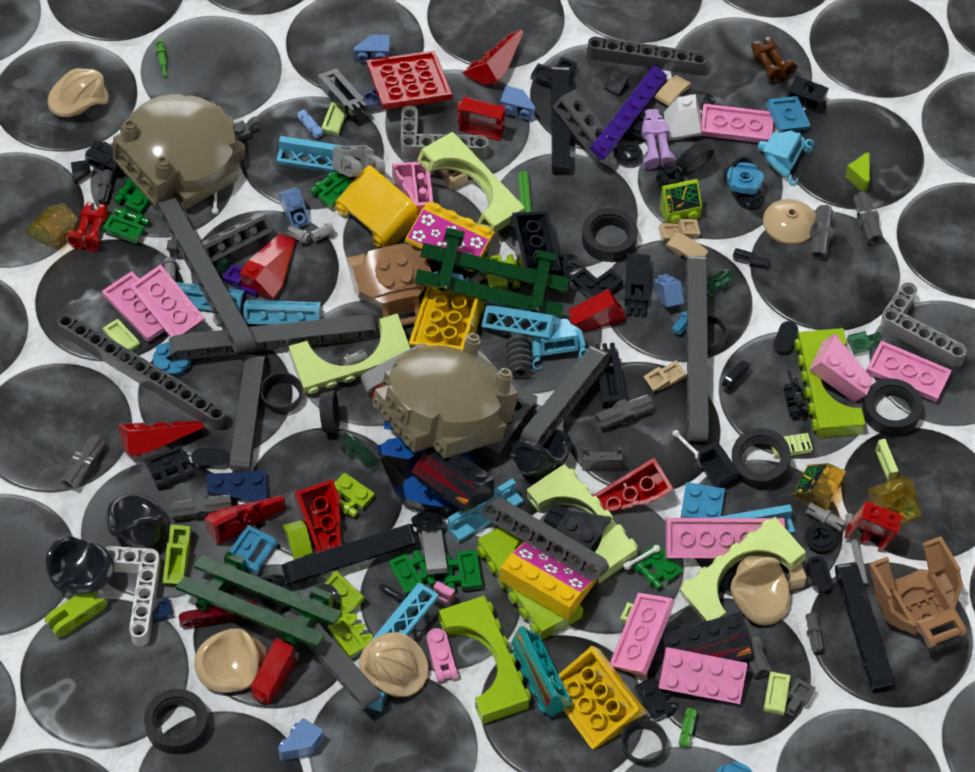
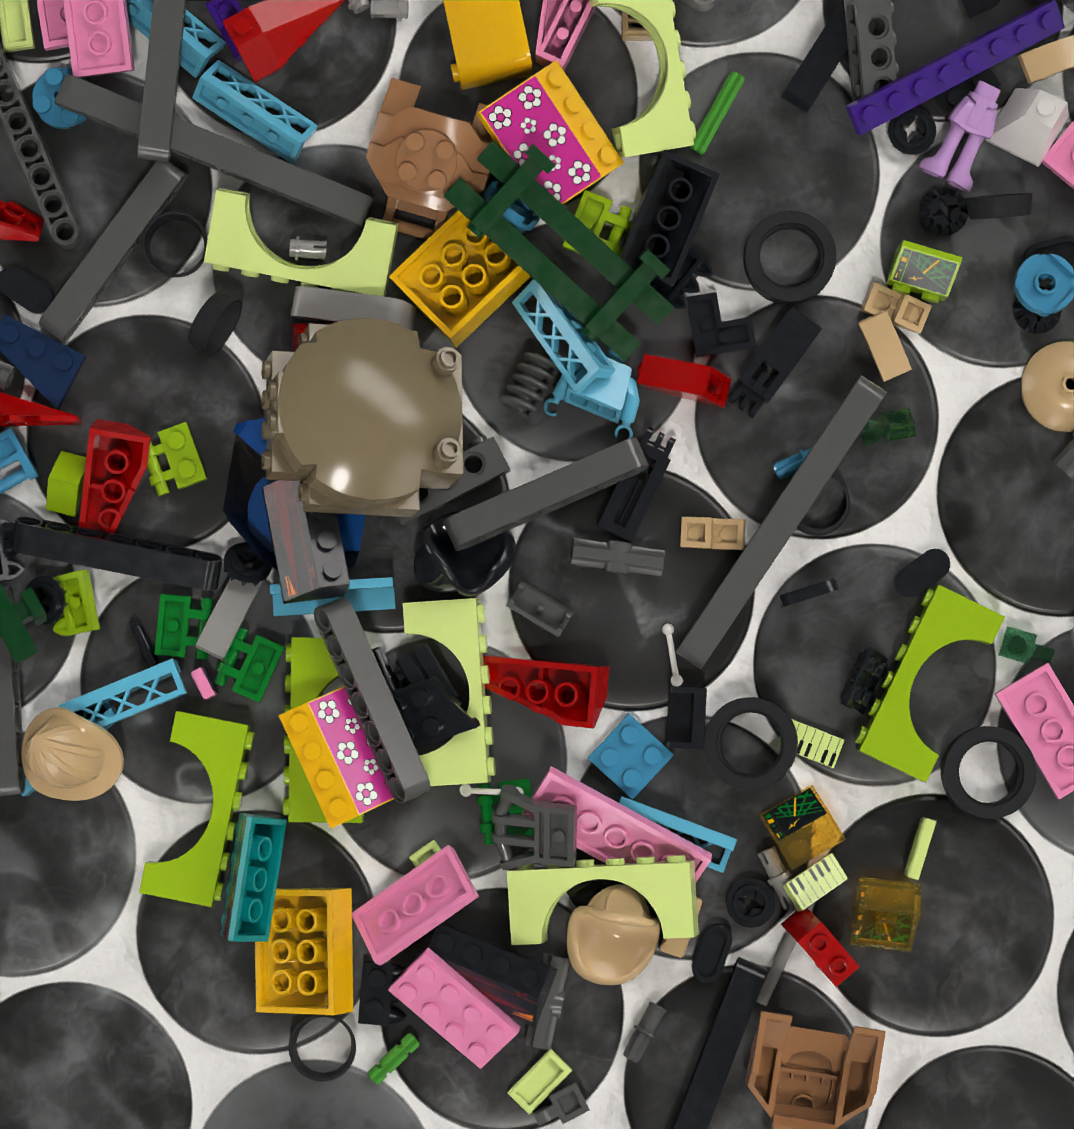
camera: 35 degrees right, 30 degrees up
lime plate [327,613,373,659] -> none
clear green plate [340,433,380,466] -> none
bright pink plate [427,628,458,682] -> none
medium blue slope [653,274,684,307] -> none
black axle [733,248,770,269] -> none
bright pink wedge [809,334,873,402] -> none
none -> dark grey plate [492,785,577,870]
none -> yellowish green tile [782,853,848,912]

